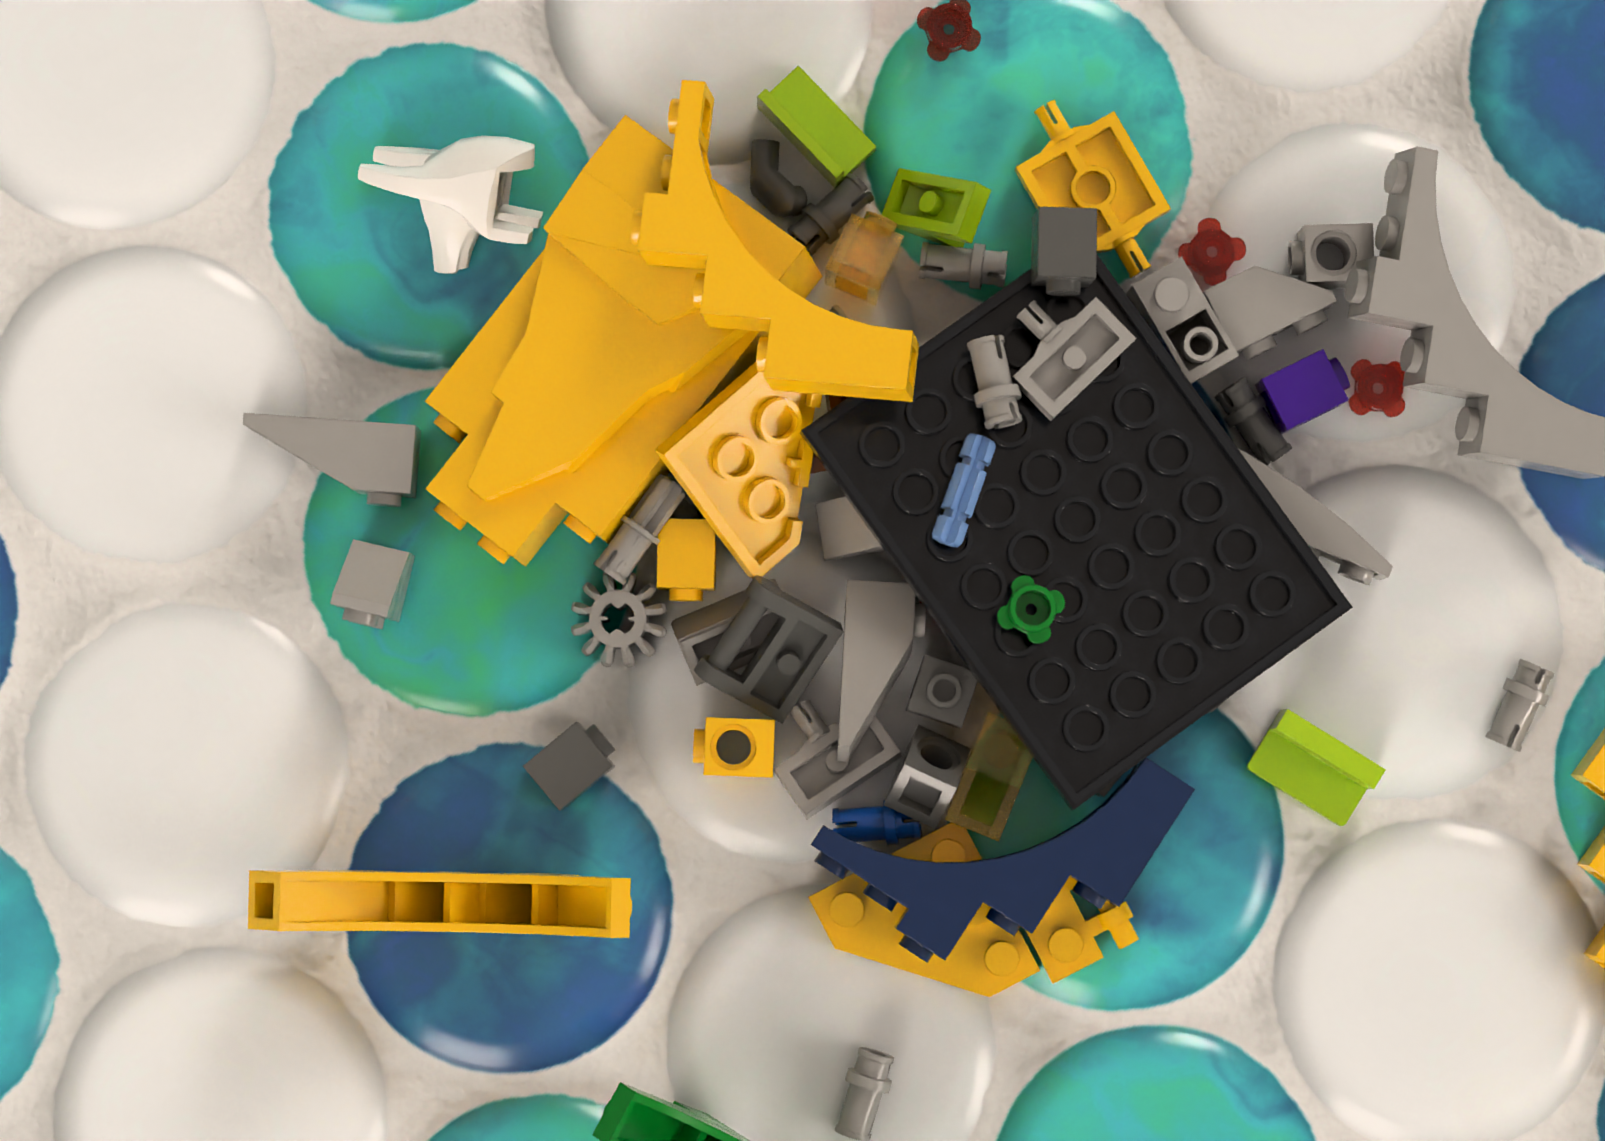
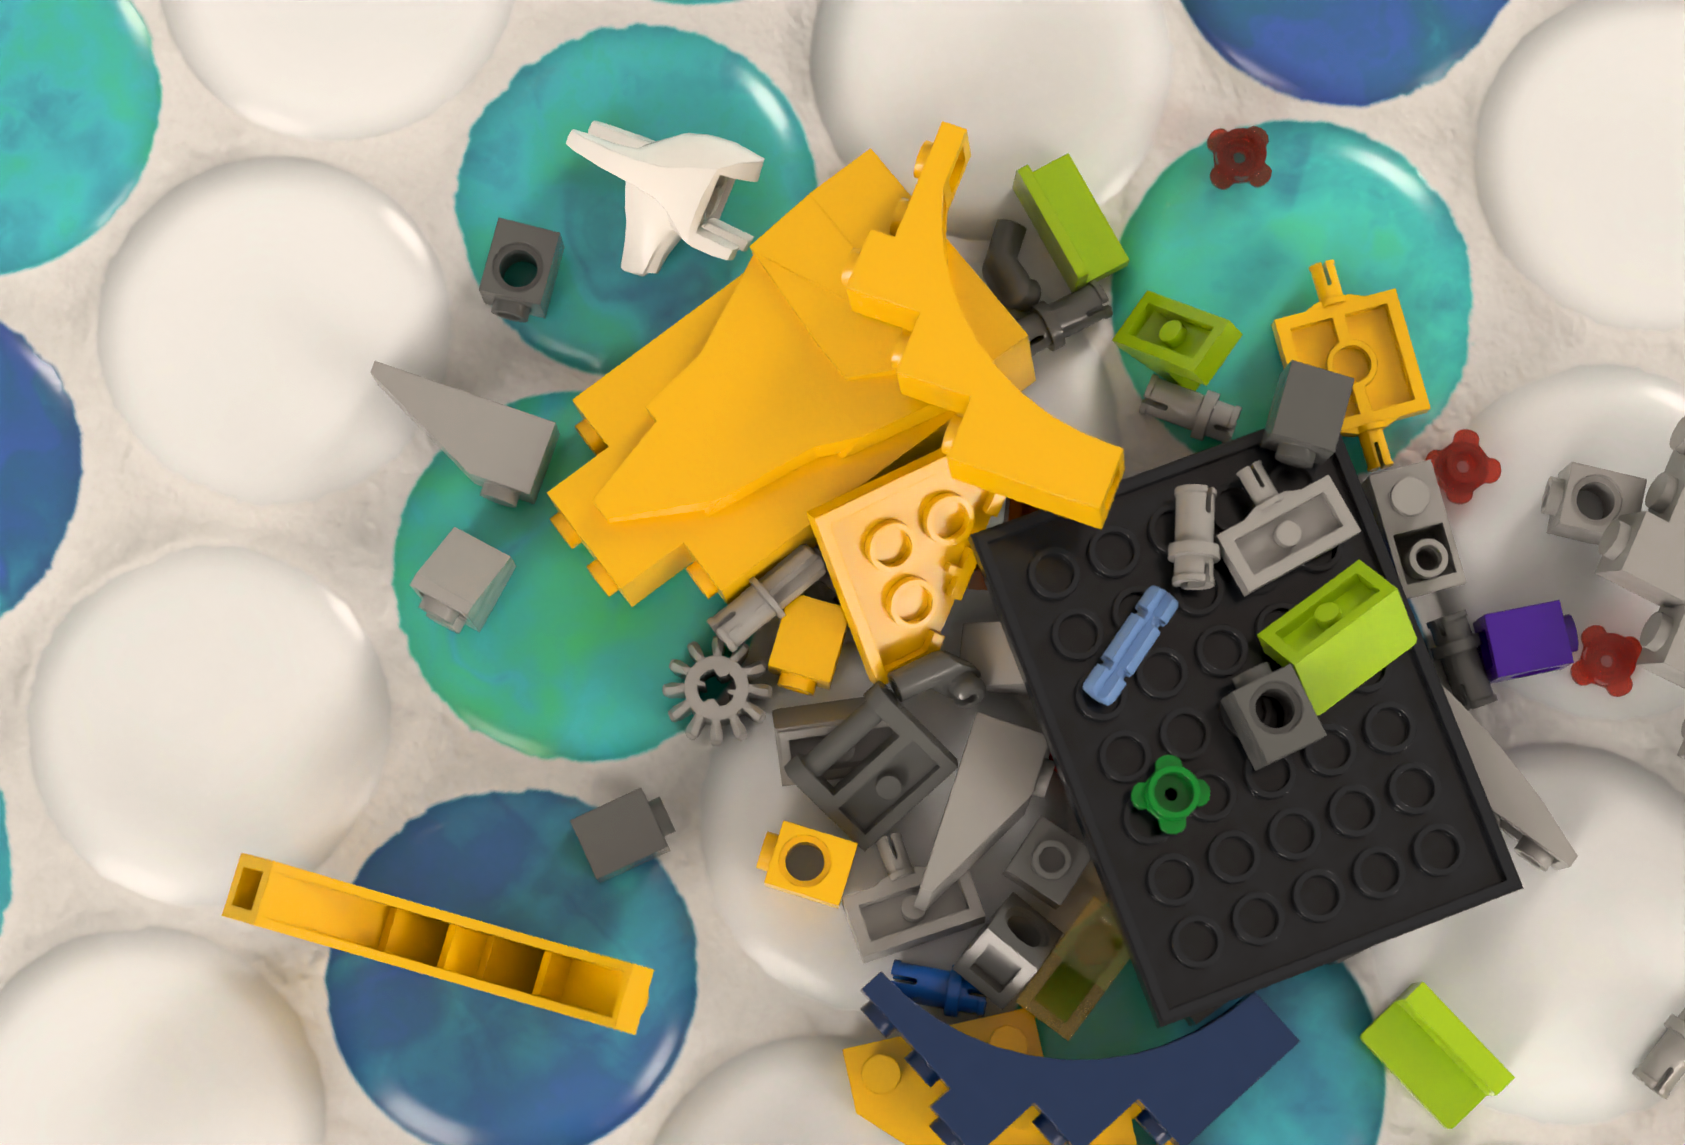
camera: 15 degrees right, 5 degrees down
clear yellow slope [824,211,904,306] -> none
light grey slope [1203,266,1337,361] -> none
none -> dark grey brick [479,218,565,322]
none -> dark grey arm [888,650,986,708]
none -> dark grey brick [1220,662,1327,771]
none -> lime panel [1257,559,1417,716]

